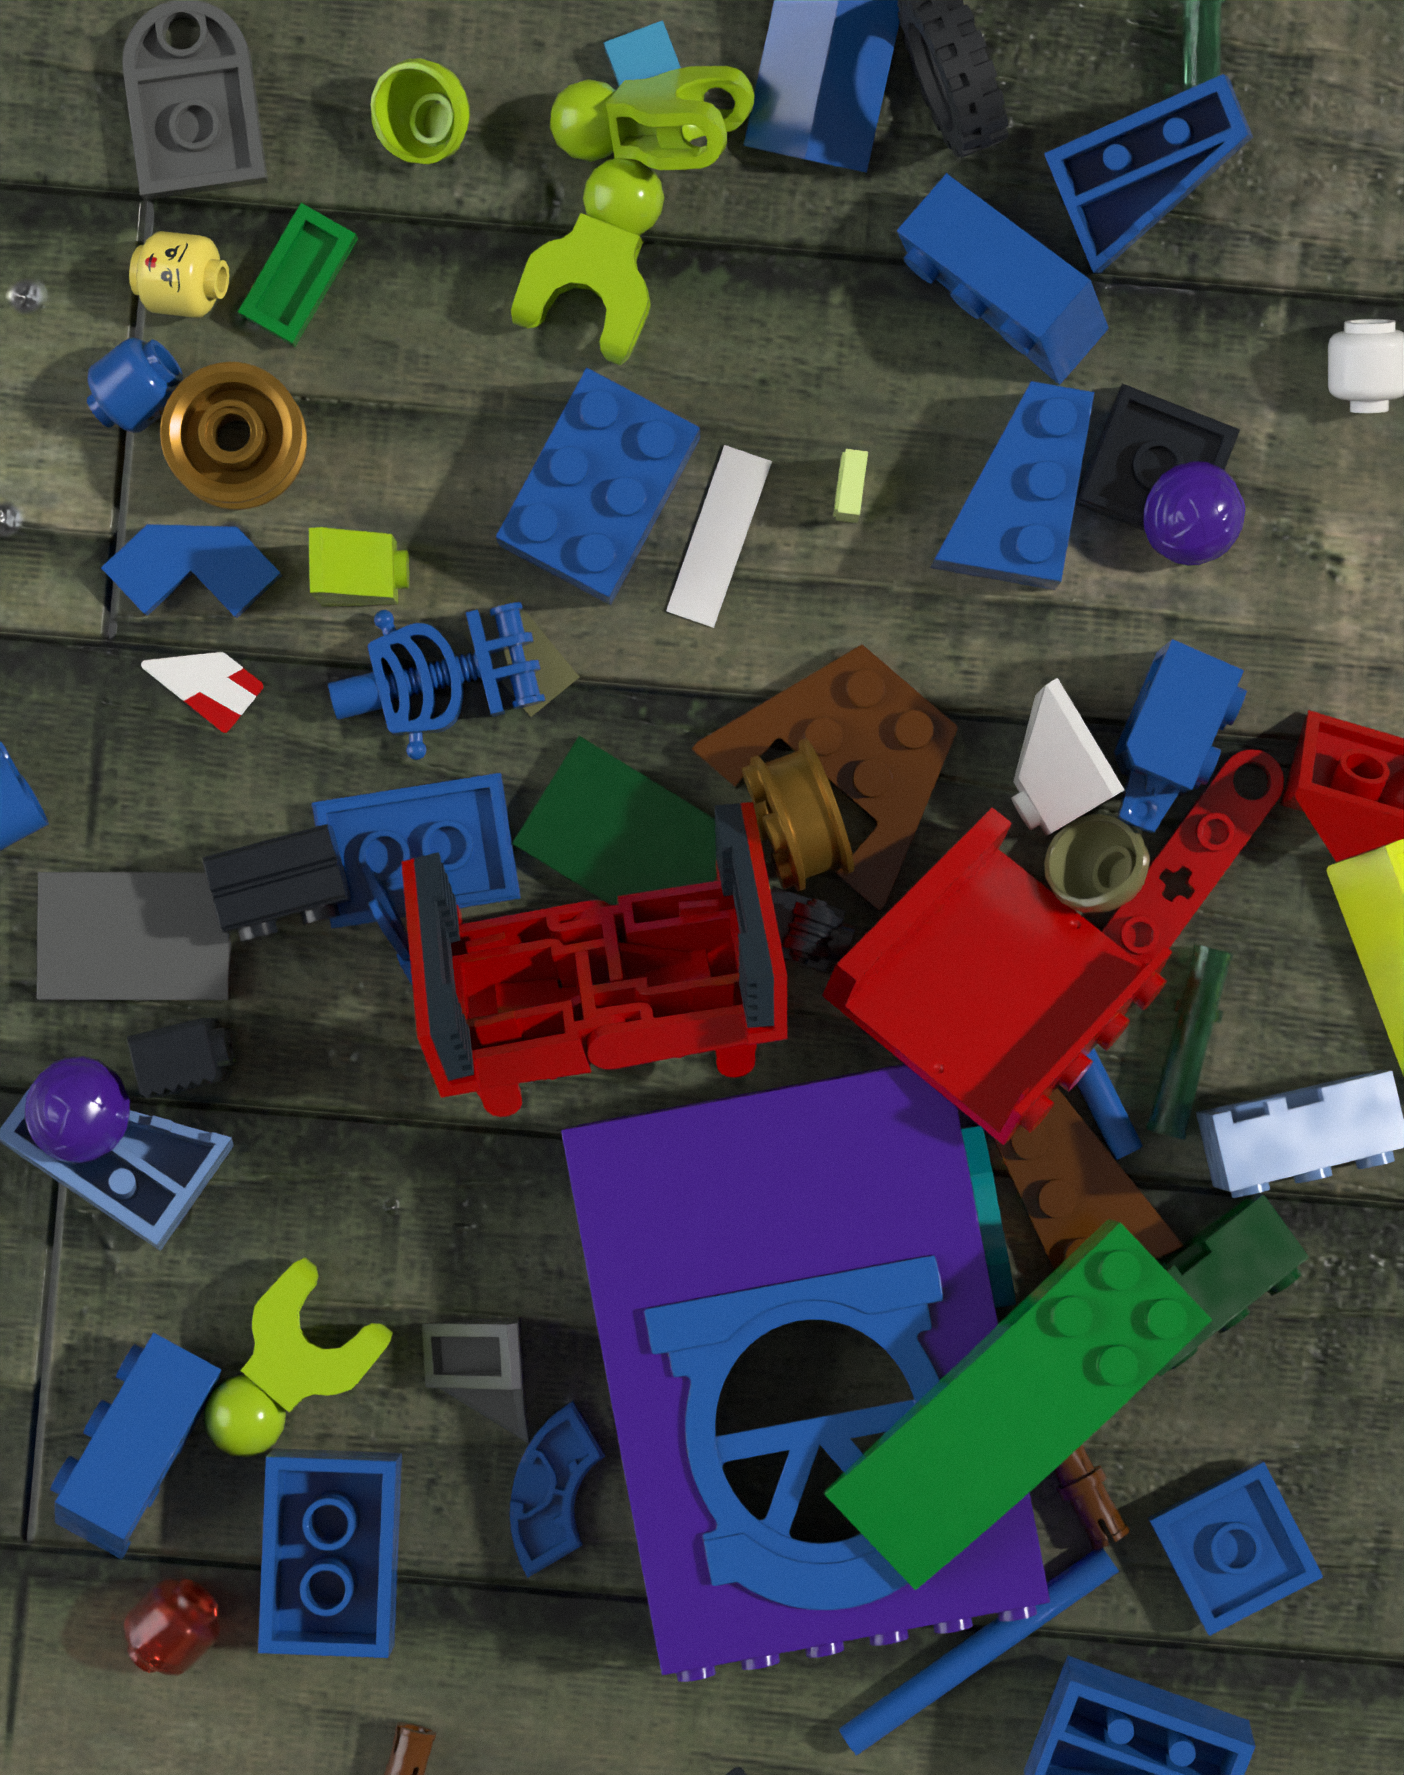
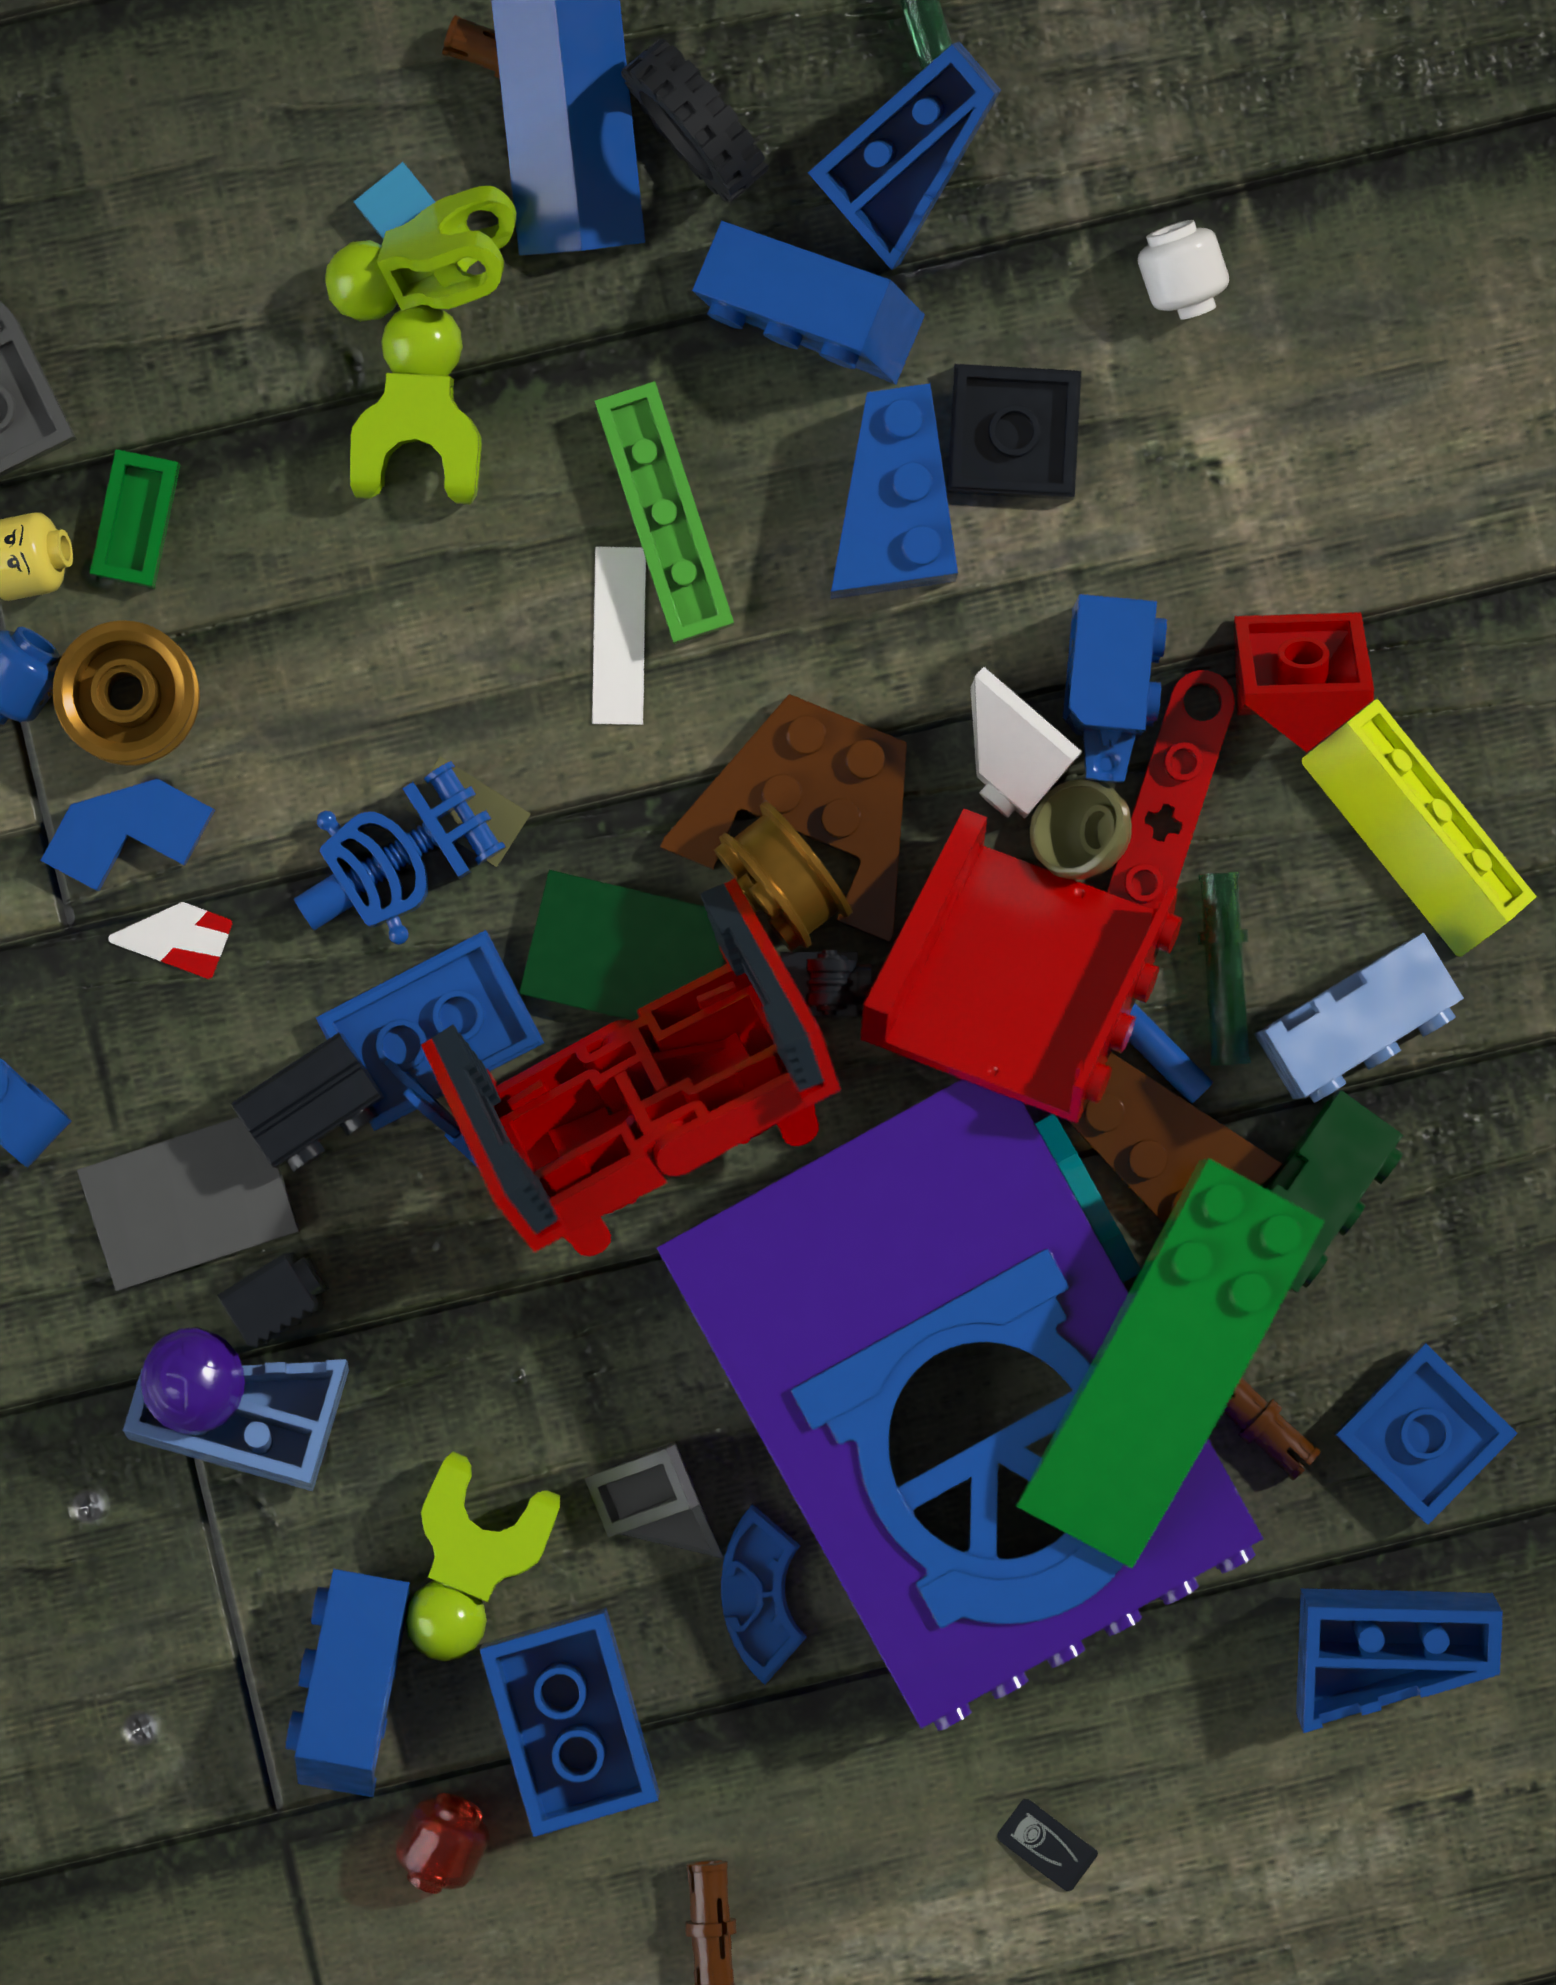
camera: 20 degrees left, 0 degrees up
lime slope [309,527,409,607] -> none
lime piece [370,58,470,164] -> none
blue brick [496,367,700,605] -> none
yellowish green tile [833,449,868,523] -> none
blue piece [839,1548,1119,1756] -> none
dark purple piece [1144,461,1245,566] -> none
none -> bright green plate [595,381,734,645]

